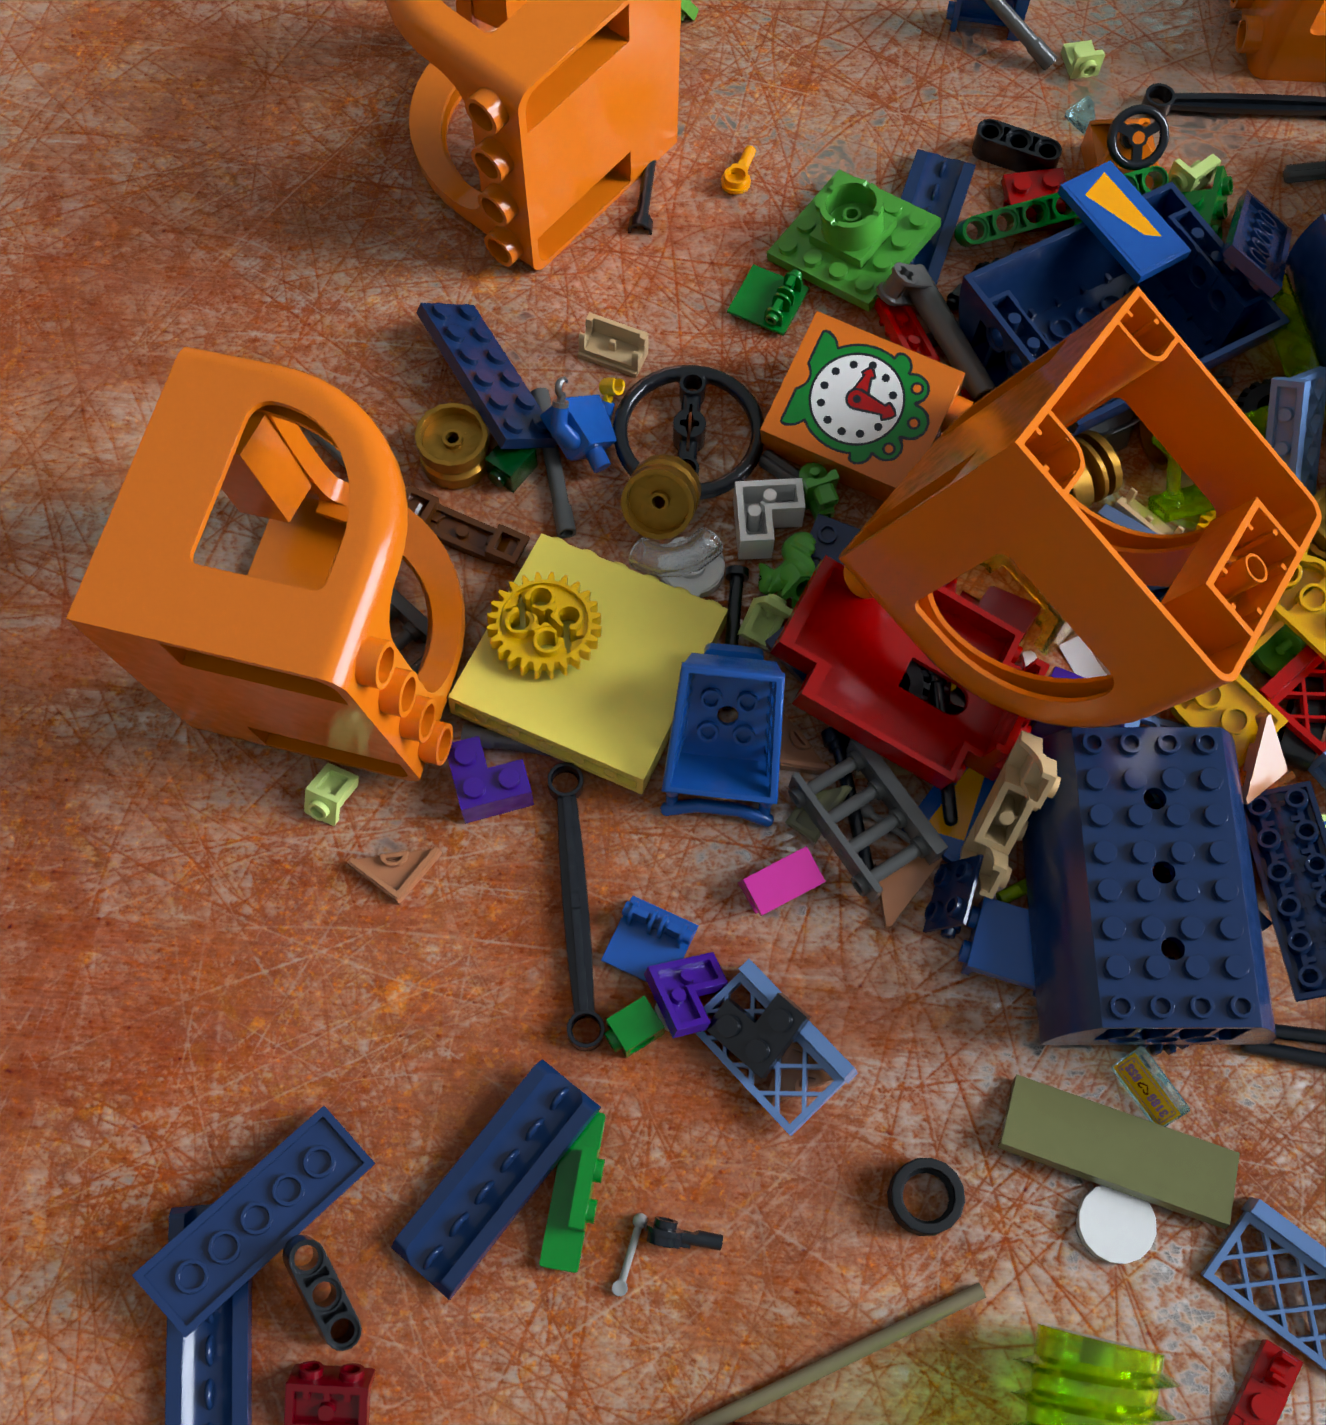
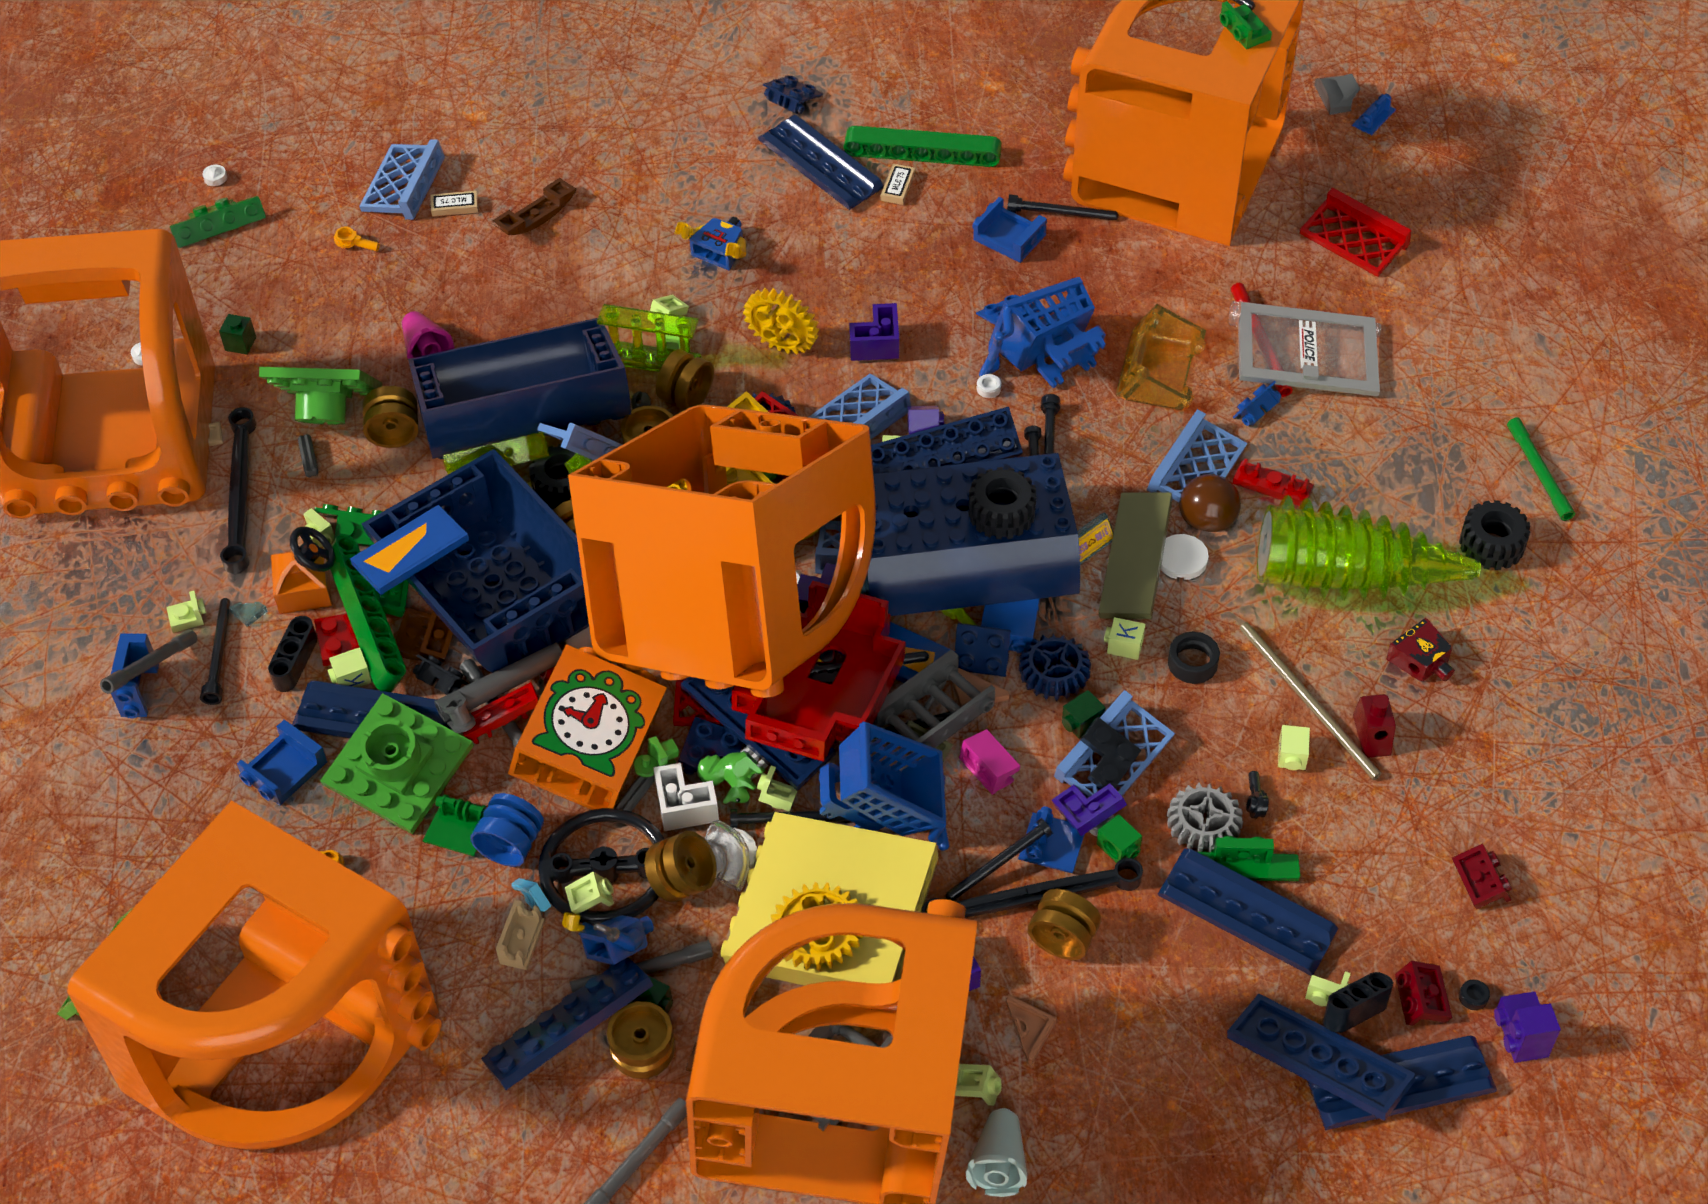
camera: 95 degrees left, 15 degrees down
light grey hinge [612,1213,648,1297] -> none
tan bracket [960,730,1061,899] -> none
dark blue plate [1222,190,1293,298] -> none
none -> black piece [200,598,231,705]
none -> blue panel [237,719,327,806]
none -> yellowish green brick [327,647,372,687]
none -> blue wheel [471,793,544,867]
none -> medium azure tile [511,878,551,912]
none -> yellowish green bracket [565,872,614,915]
none -> black bar [945,818,1053,901]
none -> light aqua cone [966,1108,1028,1197]
none -> black tyre [968,467,1037,540]
none -> dark blue gear [1019,633,1091,701]
none -> pearl gold wheel [1027,889,1101,960]
none -> dark green brick [1062,690,1106,739]
none -> yellowish green brick [1104,617,1146,660]
none -> light grey gear [1167,783,1243,852]
none -> reddish brown piece [1179,474,1241,532]
none -> yellowish green brick [1278,725,1310,770]
none -> yellowish green bracket [1305,971,1351,1006]

